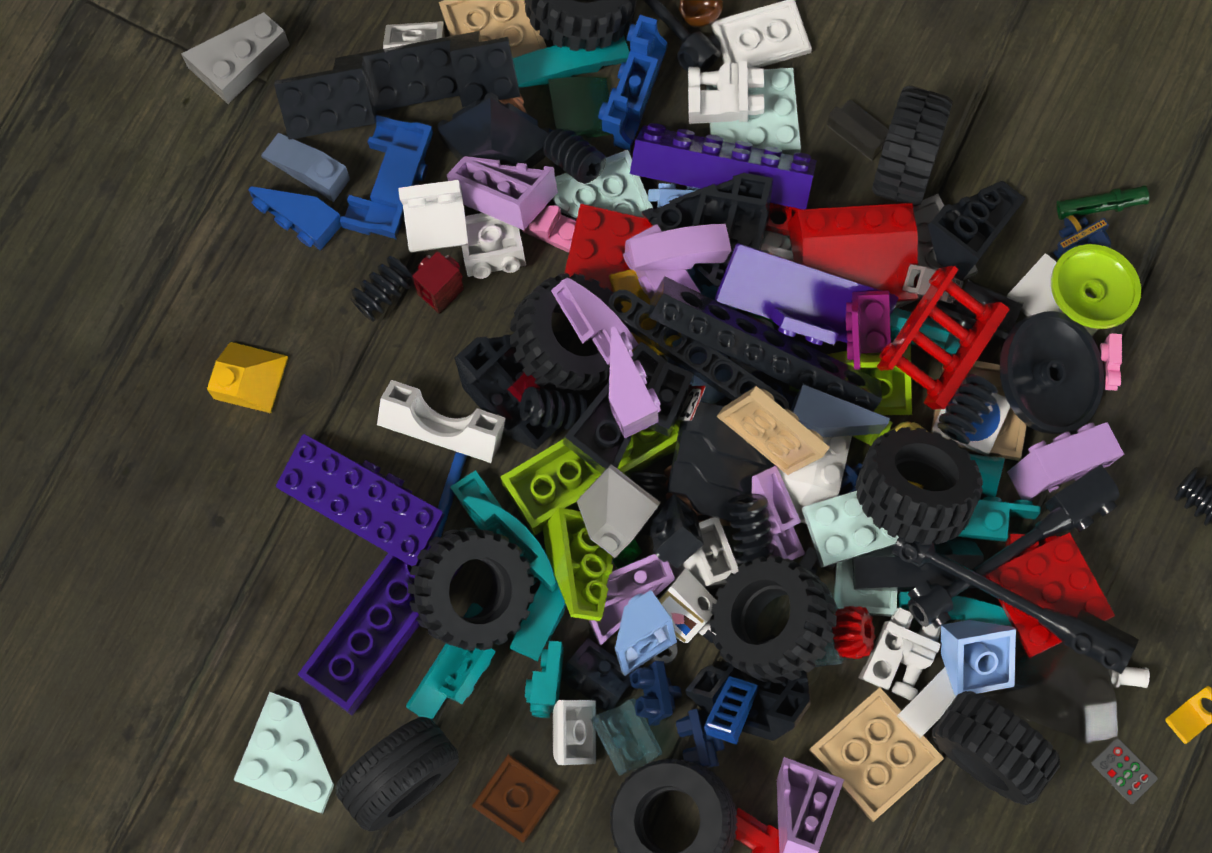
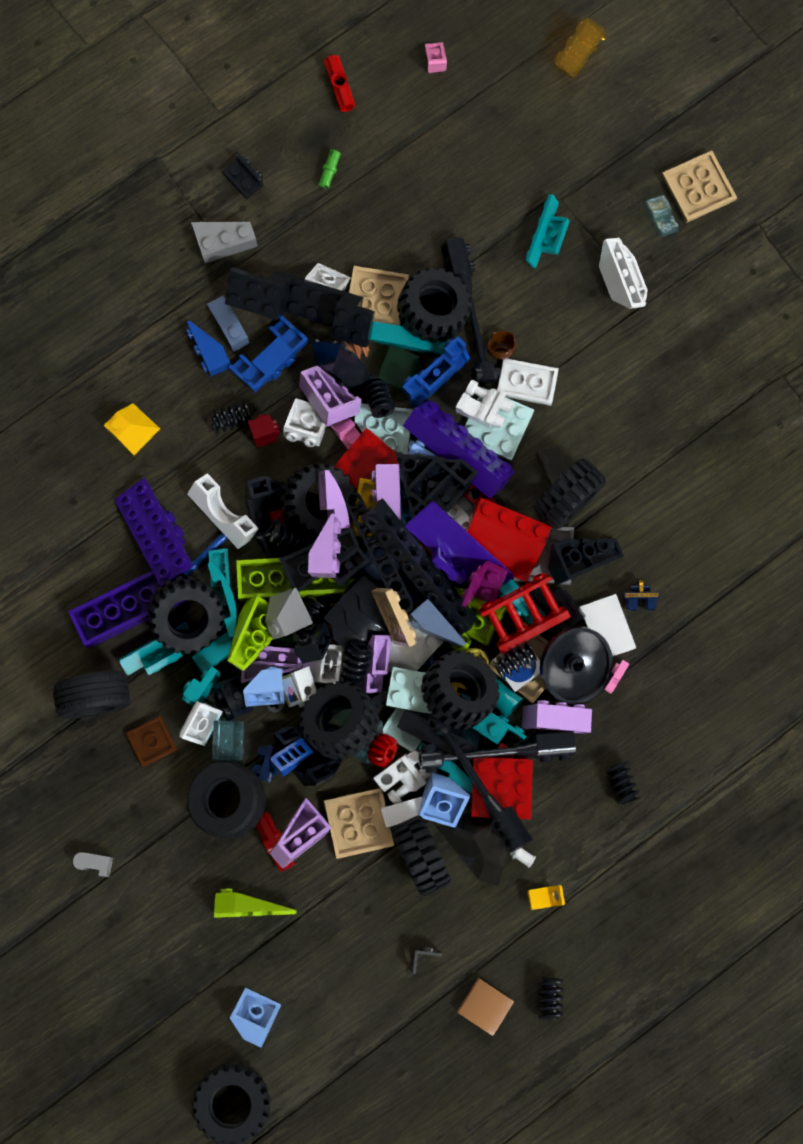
camera: 25 degrees right, 5 degrees up
light aqua plate [234,692,334,814] -> none
white bracket [398,180,469,252] -> none
lavender slope [628,224,732,271] -> none
dark blue hips [630,661,682,726] -> none
sticker [677,386,706,421] -> none
light grey leg [902,264,963,305] -> none
lime dish [1051,244,1141,329] -> none
dark green pin [1056,185,1149,220] -> none
dark grey sticker [1092,738,1158,804] -> none

